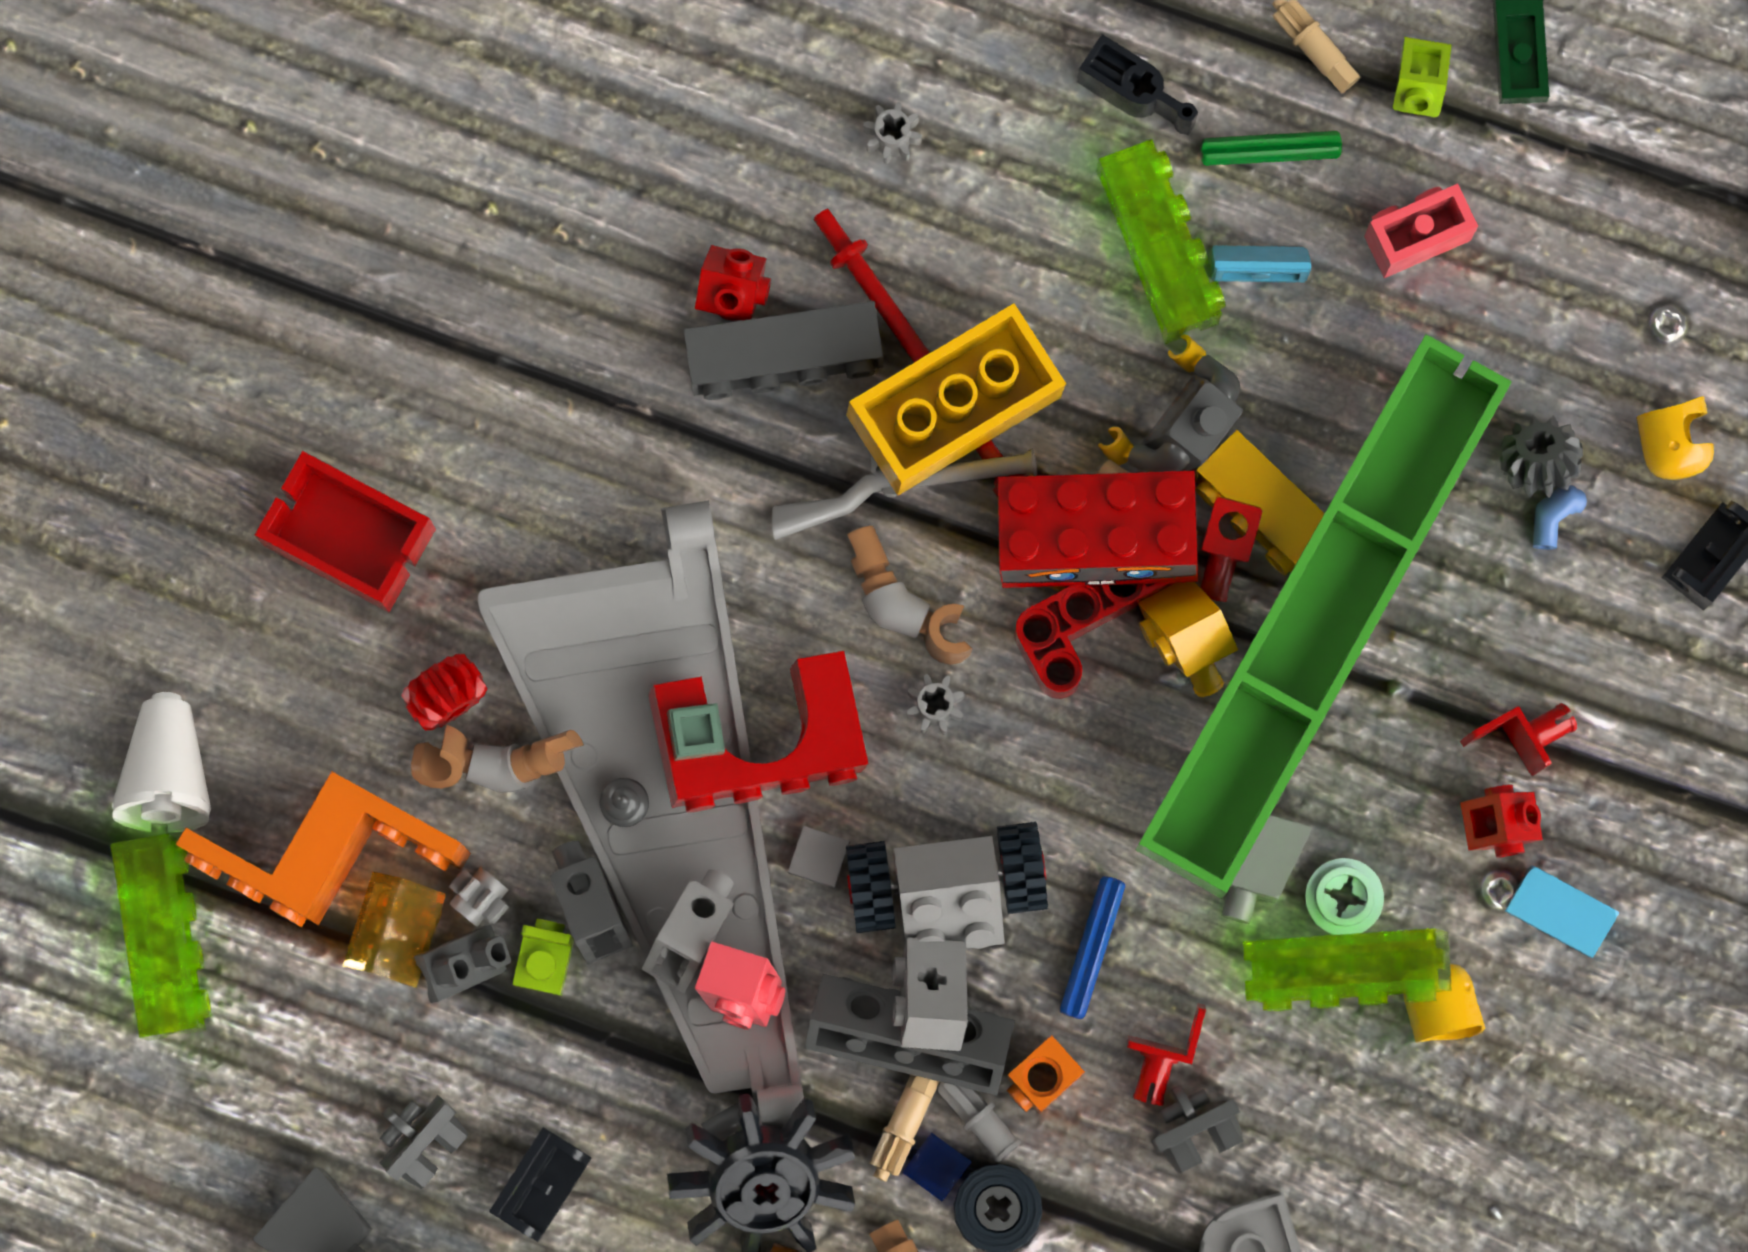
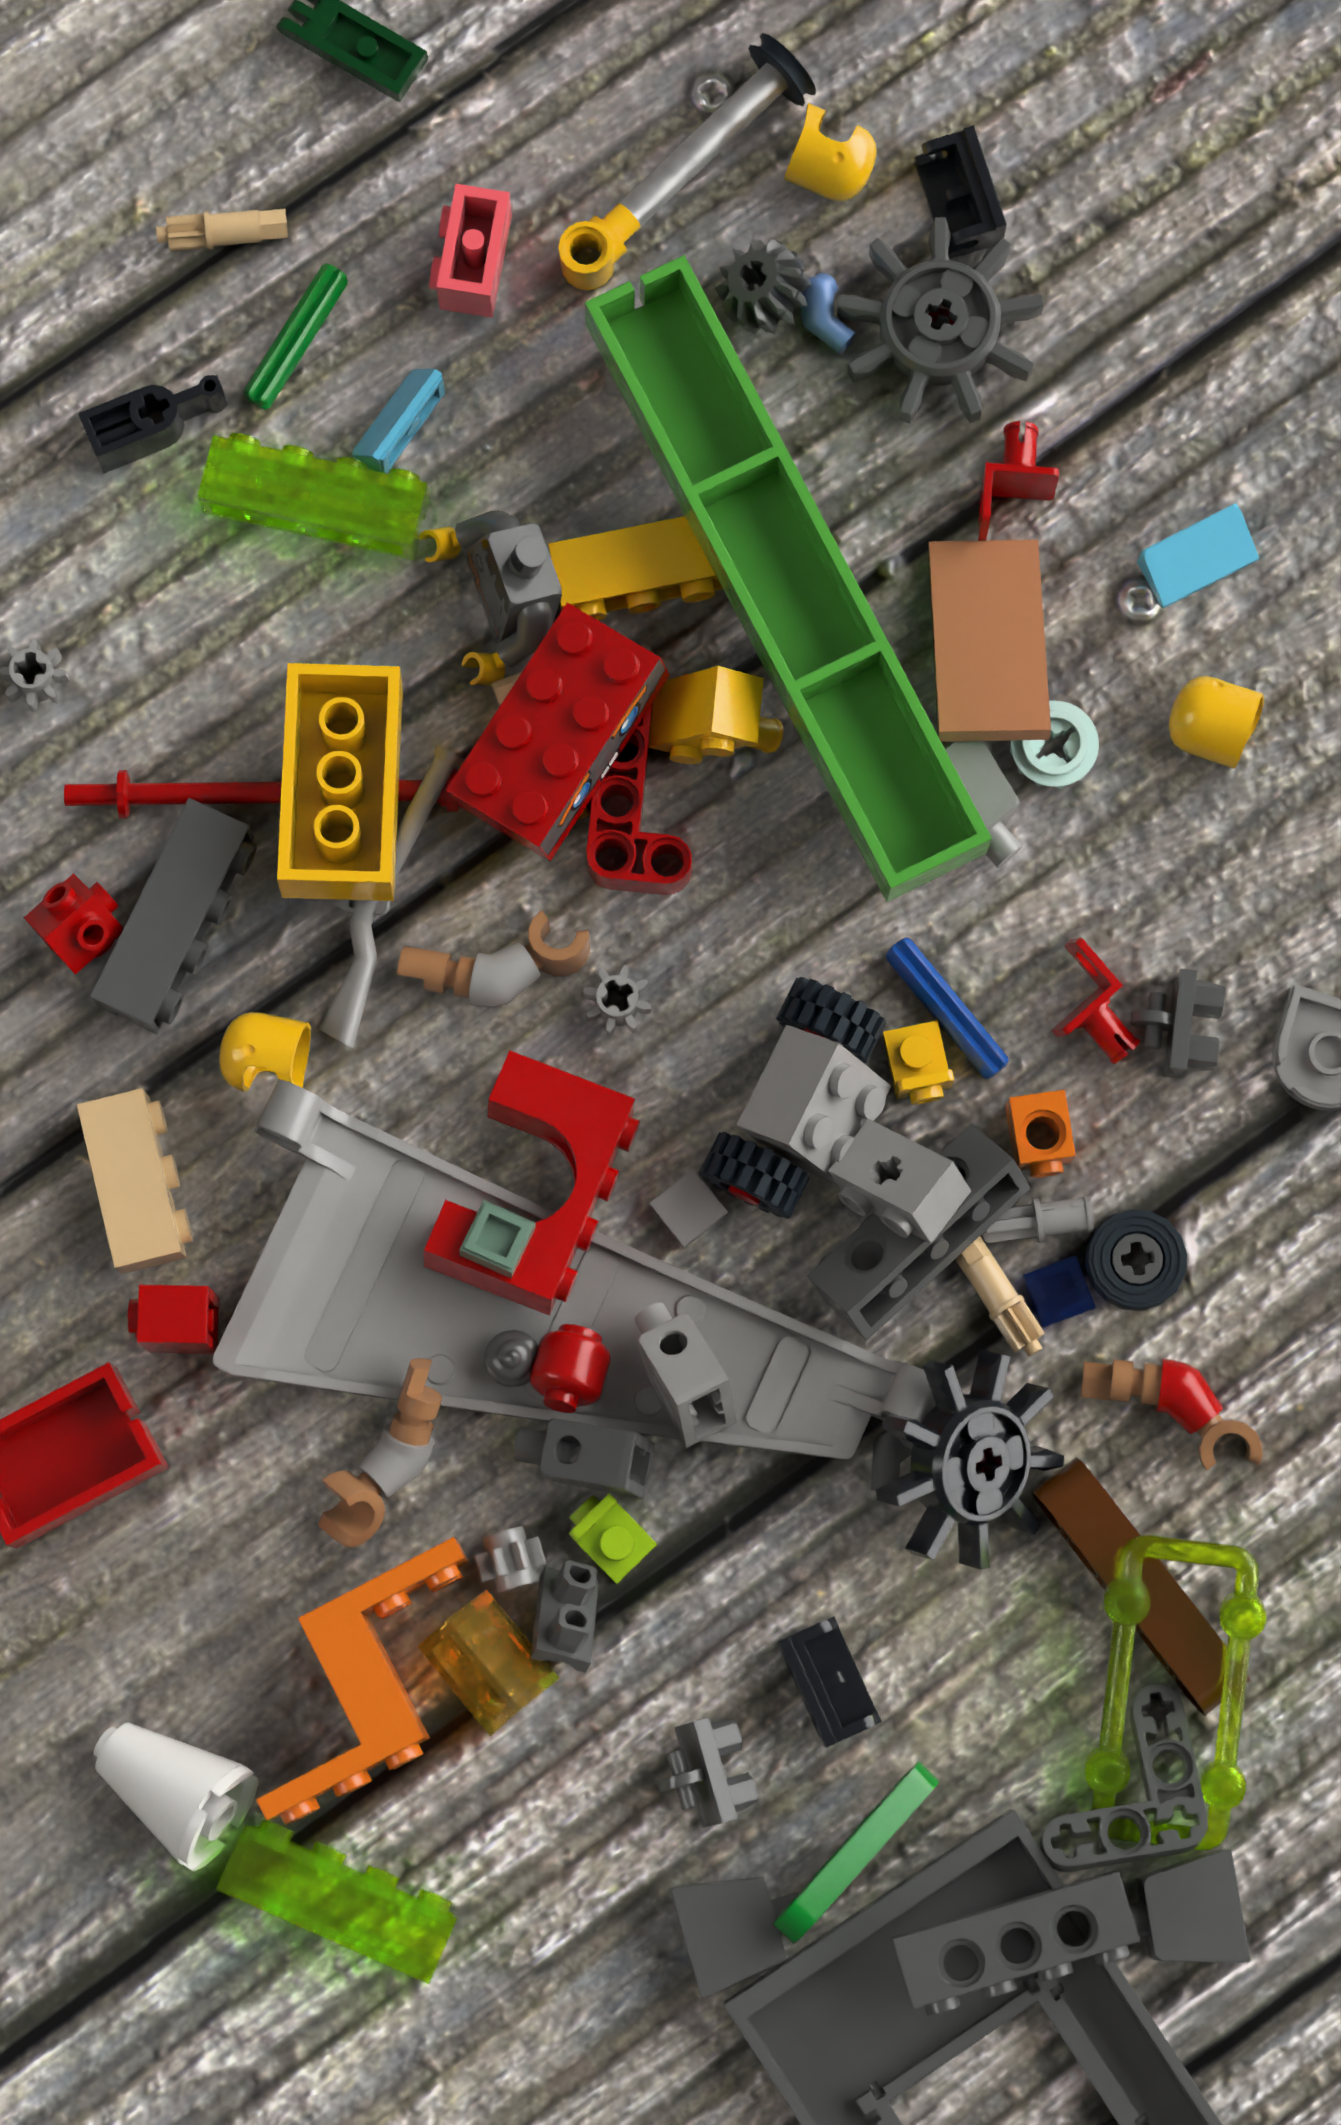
camera: 60 degrees left, 0 degrees up
red gear [401,654,488,731] -> none
coral brick [695,941,785,1030] -> none
red bracket [1200,496,1262,602] -> none
clear neon green brick [1243,928,1452,1011] -> none
lime bracket [1393,37,1452,117] -> none
red brick [1460,784,1543,858] -> none
none -> tan brick [77,1088,193,1274]
none -> red brick [128,1285,220,1354]
none -> yellow helmet [219,1012,311,1092]
none -> red head [530,1324,611,1413]
none -> piece [558,33,816,291]
none -> dark grey gear [837,217,1044,424]
none -> yellow bracket [882,1020,954,1105]
none -> nougat tile [928,540,1051,742]

